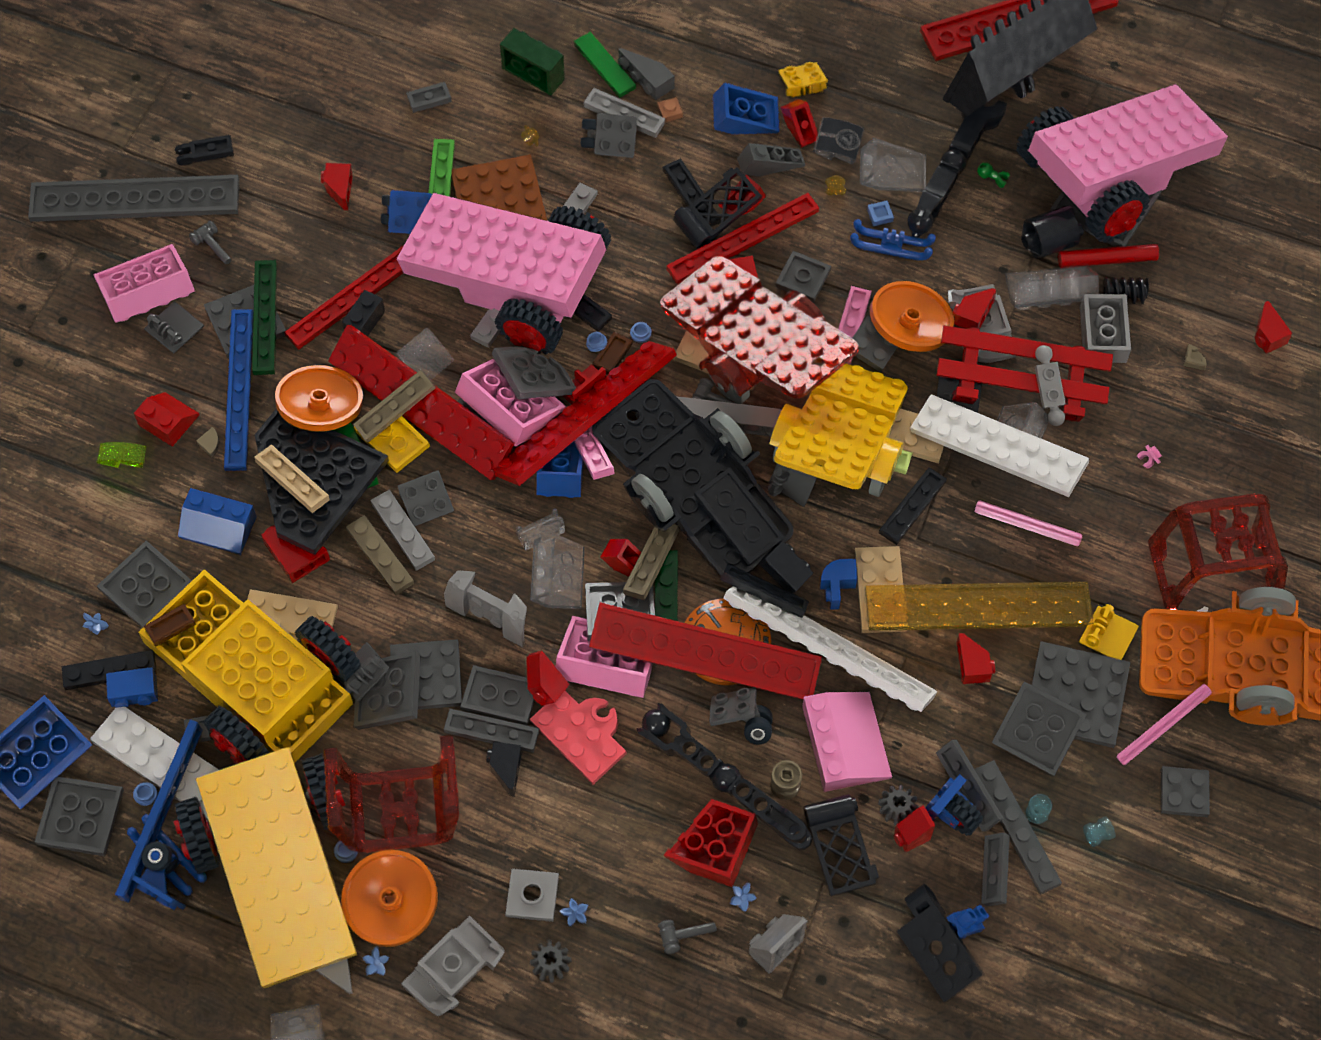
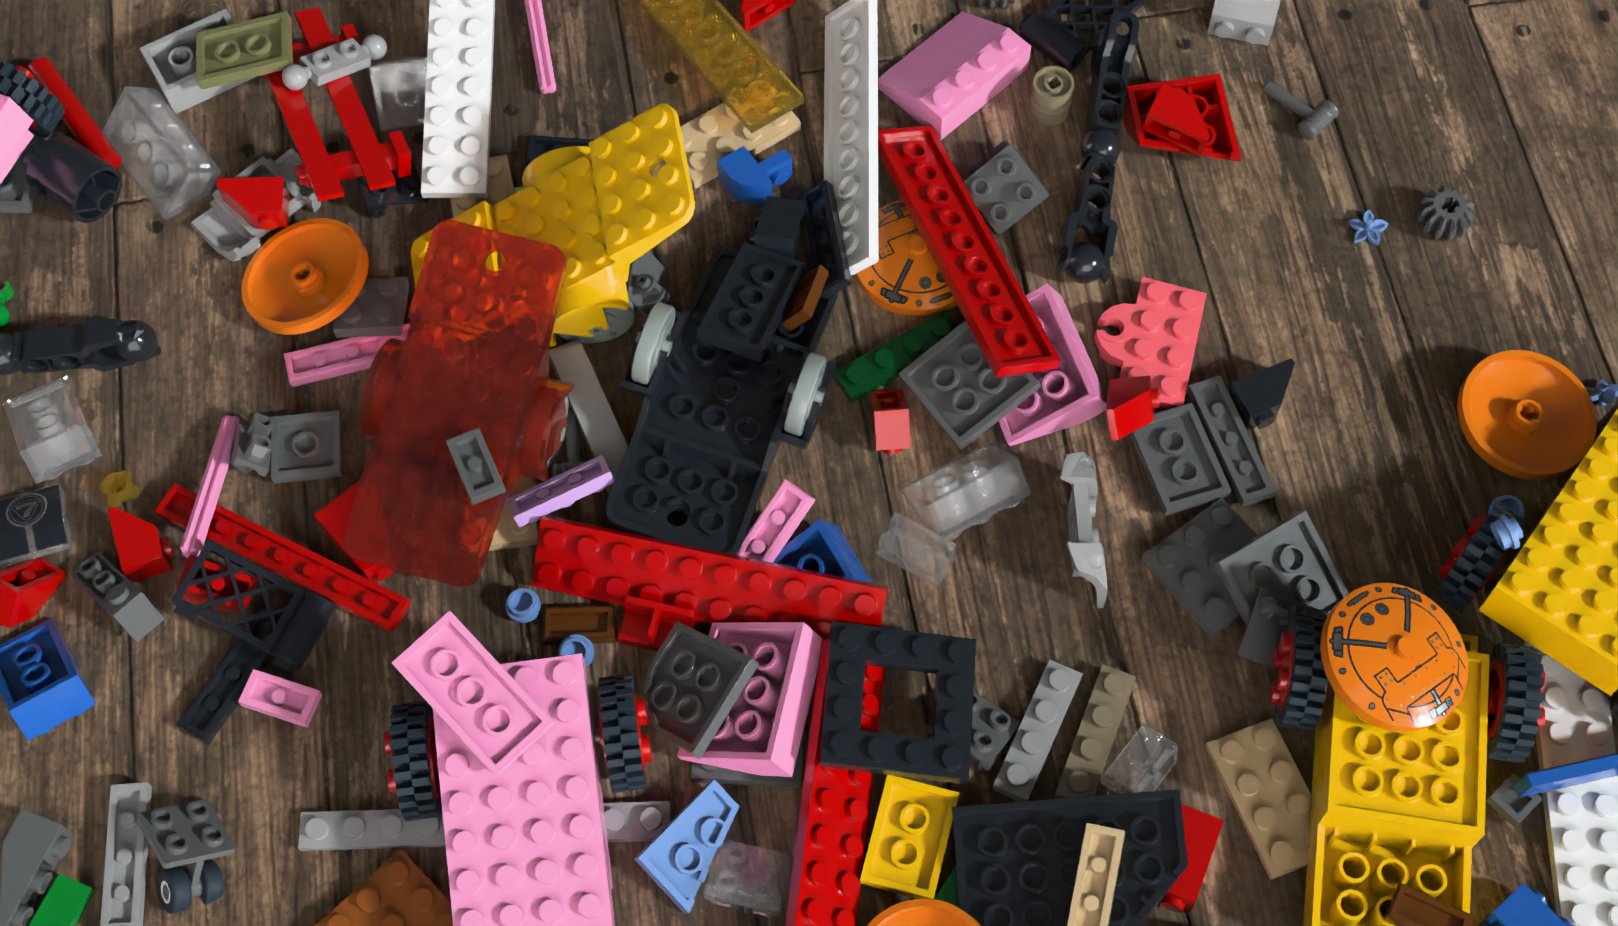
camera: 120 degrees left, 0 degrees up
clear red windscreen [324,736,460,852] -> none
dark tan plate [353,370,436,442] -> none
light grey piece [401,916,505,1016] -> none
light grey piece [506,869,559,922] -> none
dark tan plate [623,524,679,600] -> none
nougat plate [657,97,683,122] -> none
medium blue plant [730,883,757,912] -> none
blue piece [850,219,936,261] -> none
medium blue plate [867,201,894,227] -> none
black piece [1102,277,1149,305] -> none
none -> red slope [108,507,175,583]
none -> bright pink axle [180,415,240,558]
none -> olive plate [196,11,293,90]
none -> dark grey hips [230,413,274,477]
none -> bright pink plate [238,669,322,728]
none -> bright pink plate [392,611,554,777]
none -> dark grey plate [446,428,506,505]
none -> lavender plate [507,455,615,527]
none -> medium blue wing [634,779,740,914]
none -> reddish brown tile [781,264,829,331]
none -> black plate [818,621,976,784]
none -> clear hinge [1101,723,1178,795]
none -> red slope [1142,83,1210,156]
none -> orange dish [1320,583,1468,732]
none -> medium blue plate [1490,514,1523,550]

